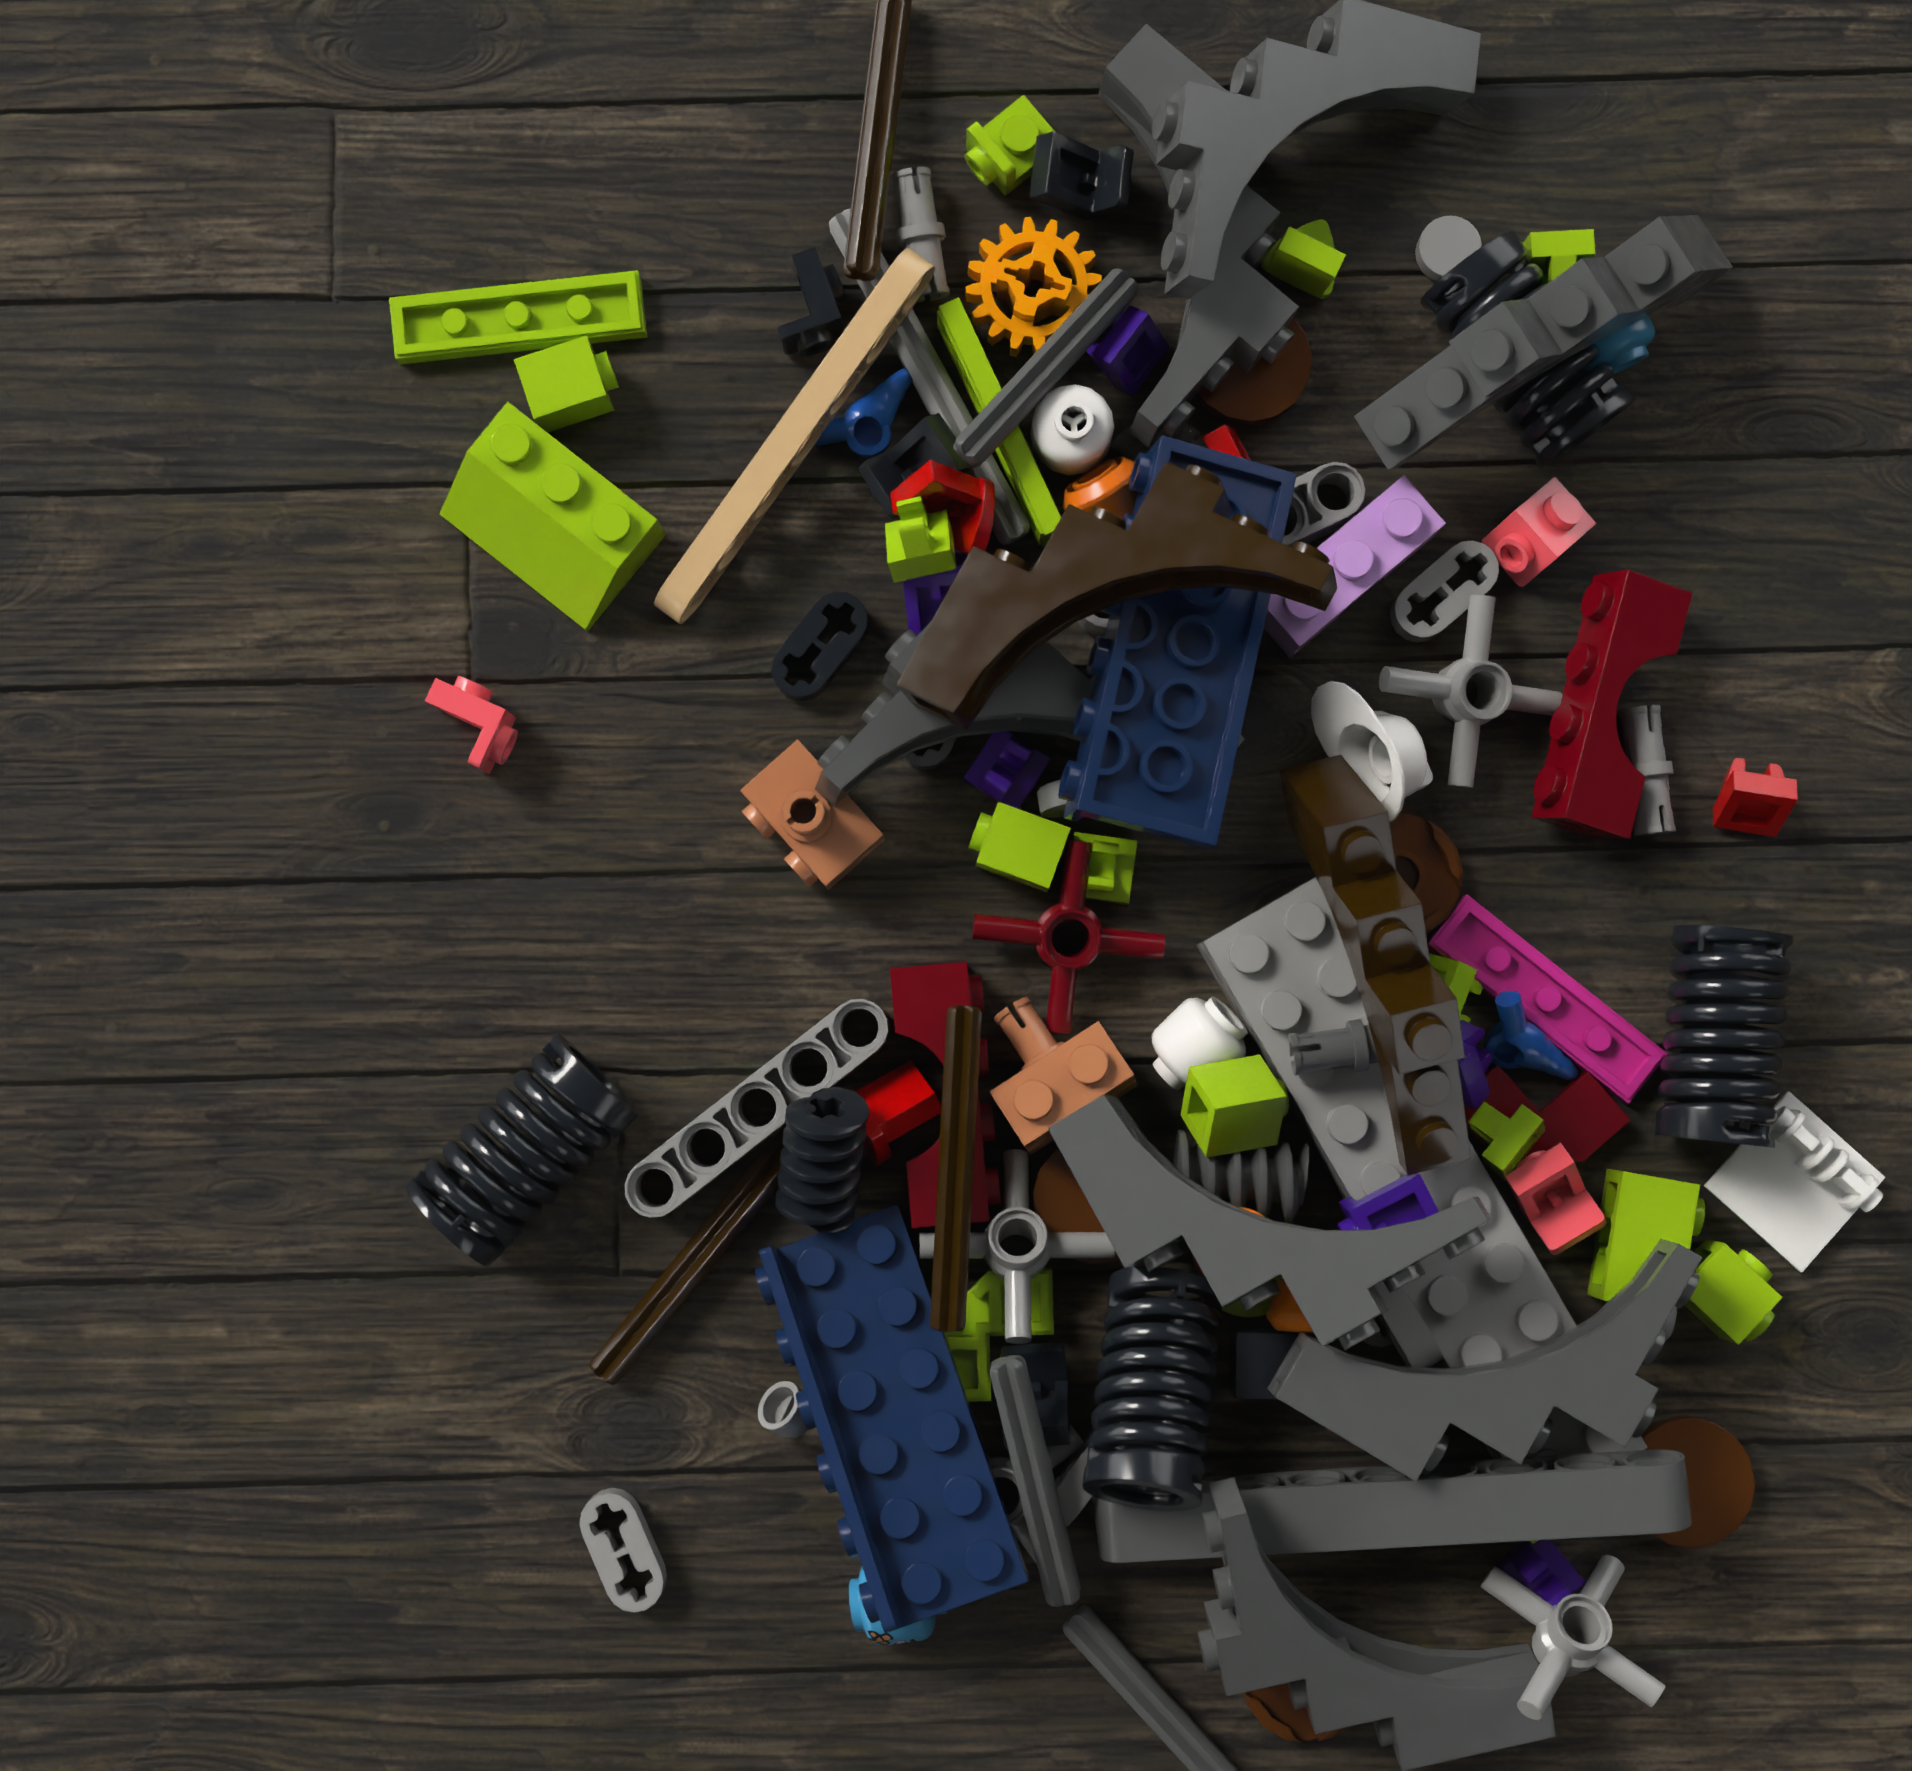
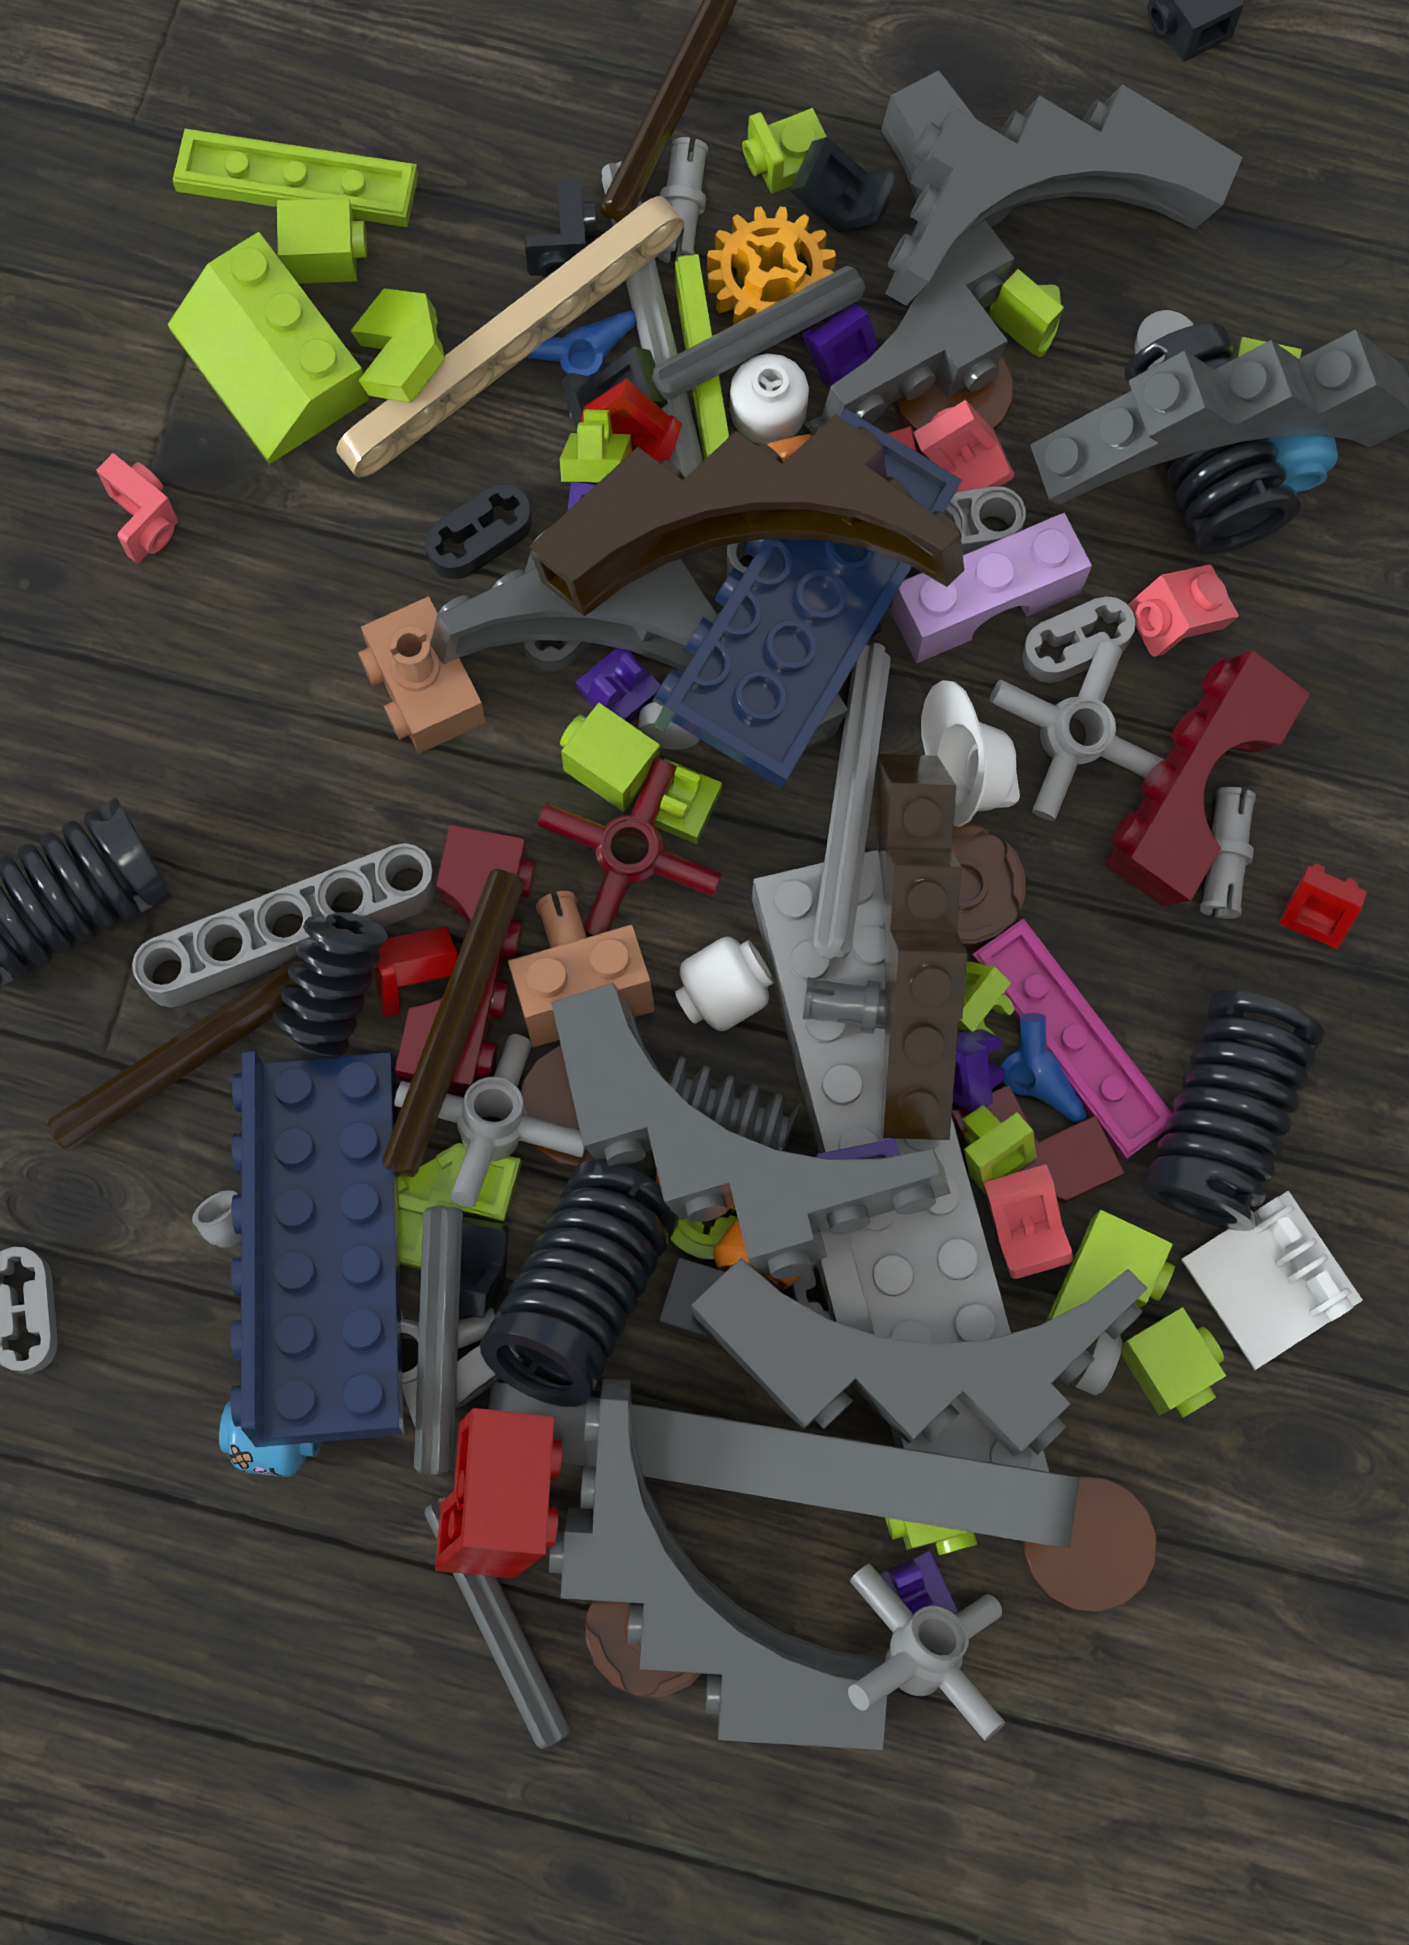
camera: 15 degrees right, 10 degrees down
lime brick [1181,1054,1289,1158] -> none
none -> lime tile [351,288,445,403]
none -> red brick [435,1408,562,1578]
none -> light grey axle [813,642,891,959]
none -> coral bracket [913,400,1014,492]

